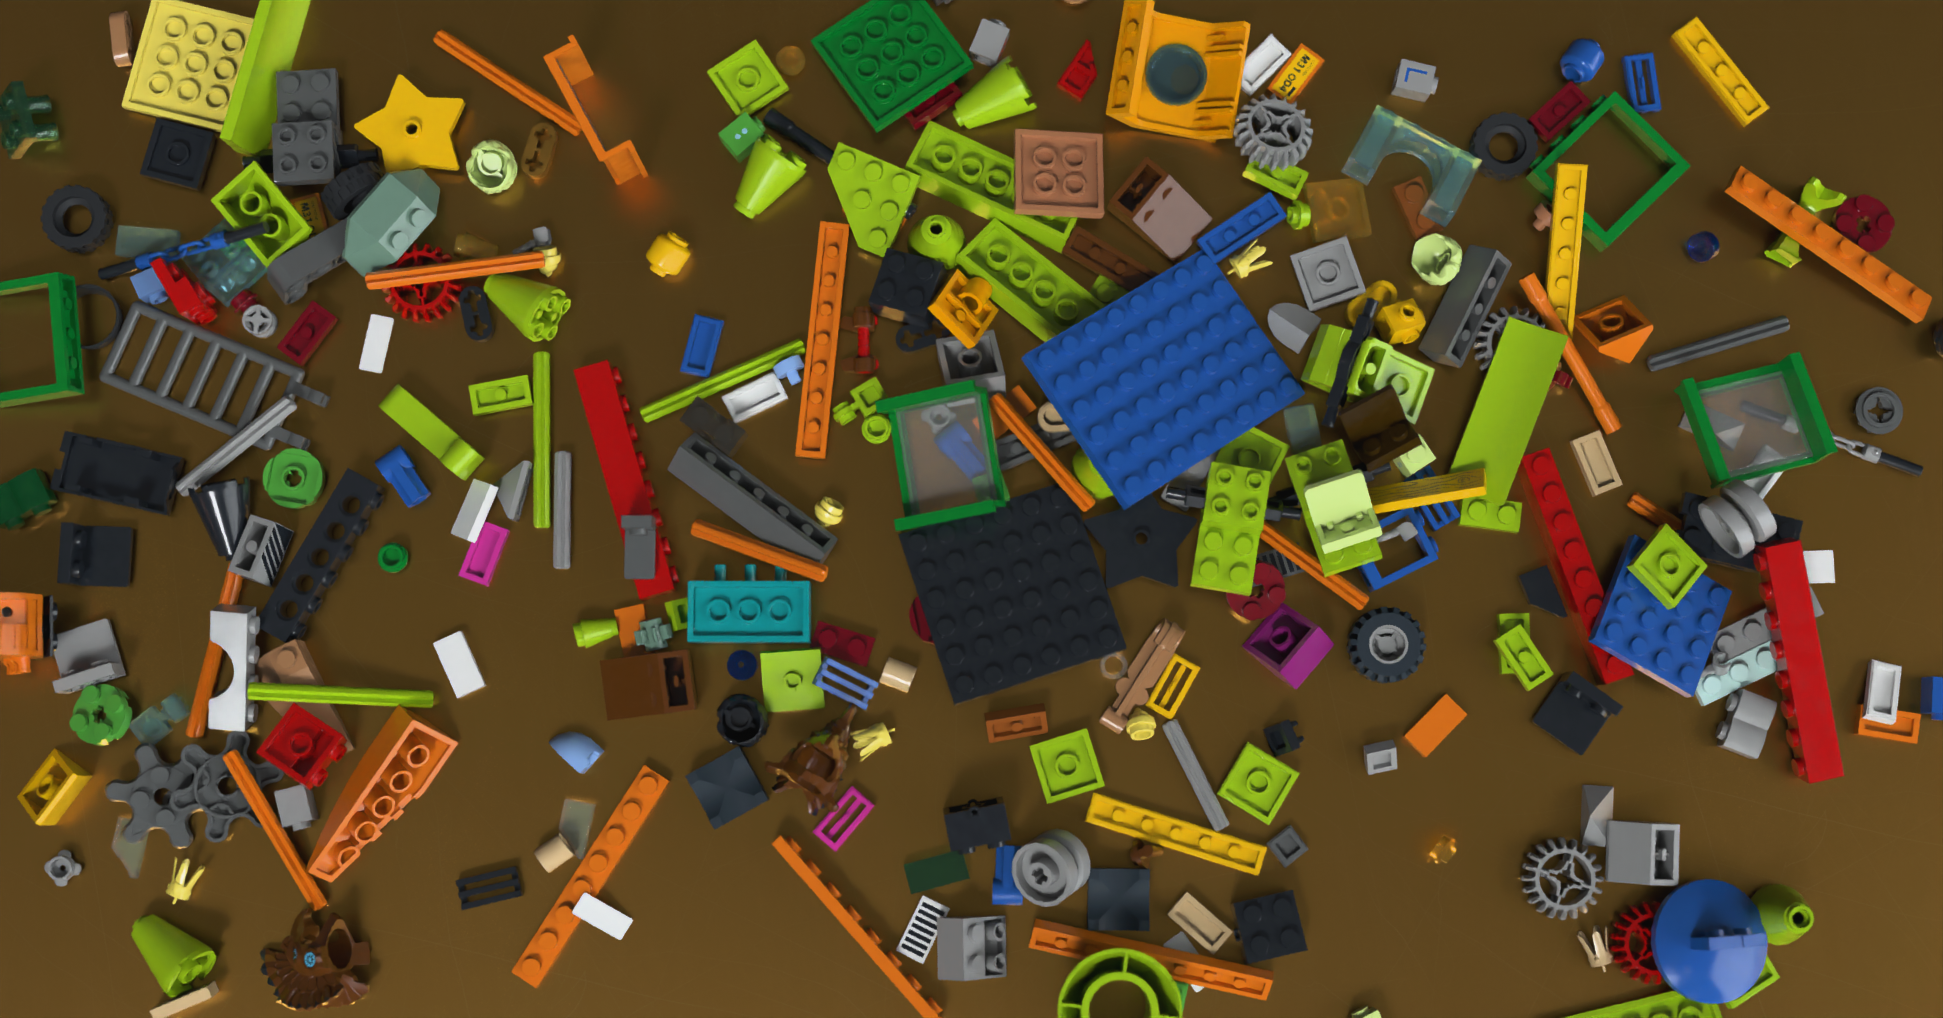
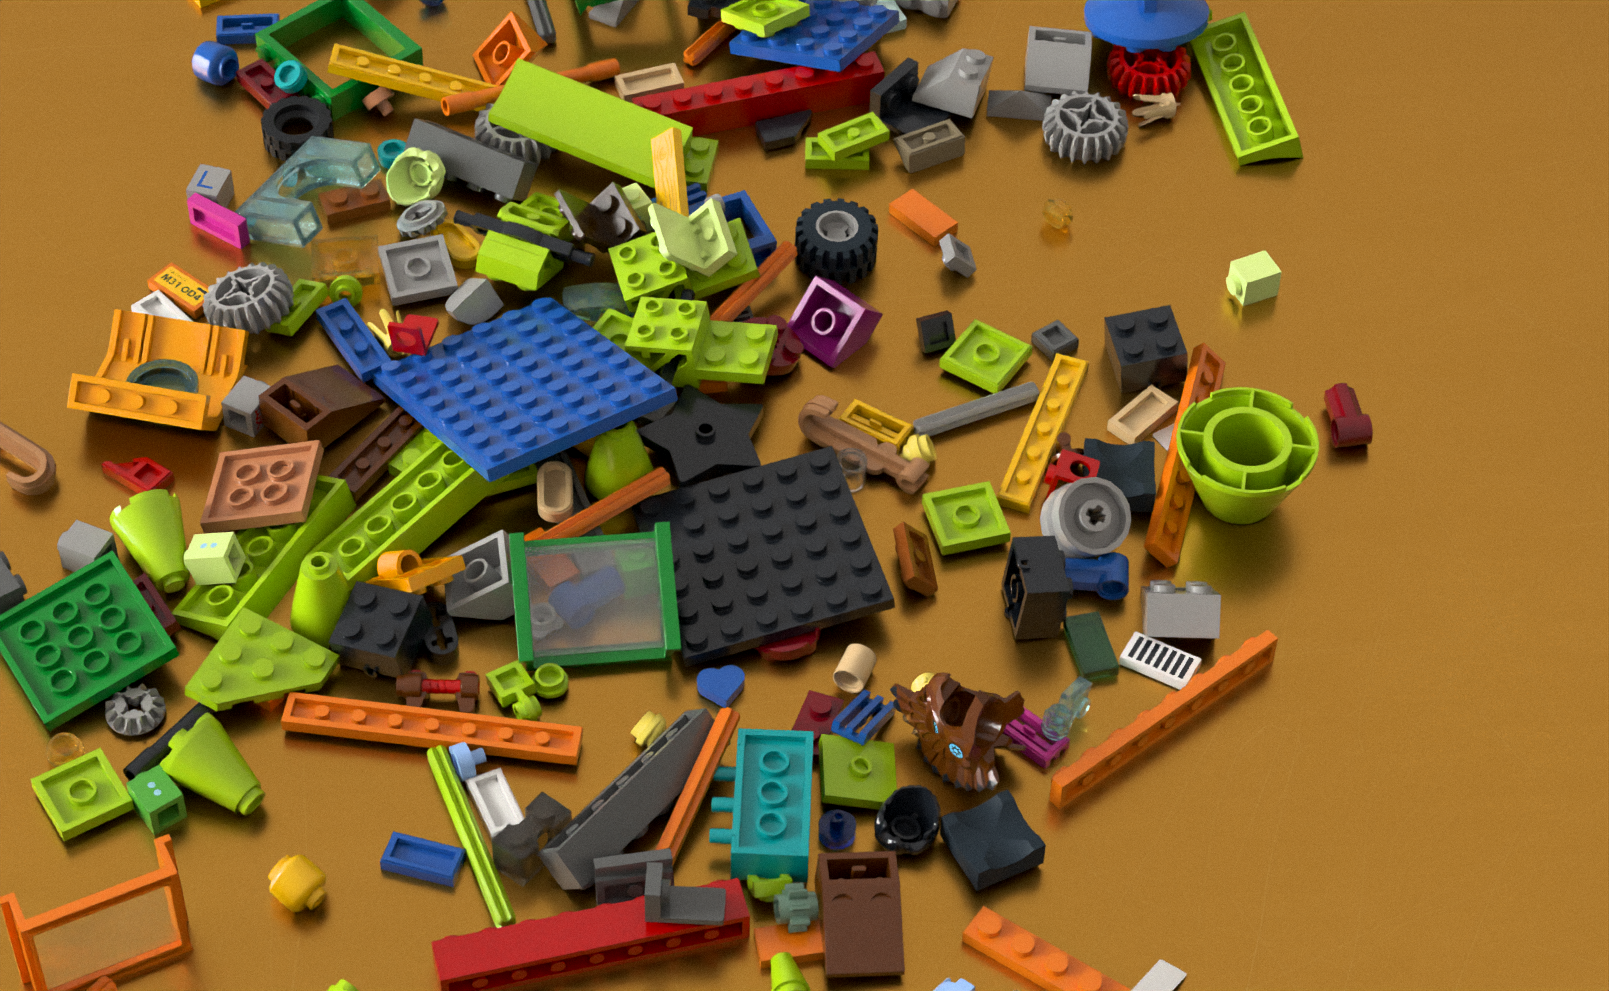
camera: 85 degrees left, 35 degrees down
yellow brick [1374,298,1426,345] -> none
none -> light grey gear [105,683,166,735]
none -> yellowish green brick [184,532,246,585]
none -> dark pink tile [187,193,250,250]
none -> light grey brick [221,375,271,437]
none -> teal tile [274,60,308,94]
none -> teal tile [377,139,406,169]
none -> red bracket [387,314,439,356]
none -> light grey gear [396,200,448,238]
none -> dark grey plate [593,848,674,906]
none -> blue tile [697,665,745,708]
none -> dark tan slope [894,119,965,173]
none -> light grey slope [912,48,994,118]
none -> clear light blue plate [1041,676,1092,741]
none -> red bracket [1043,449,1100,502]

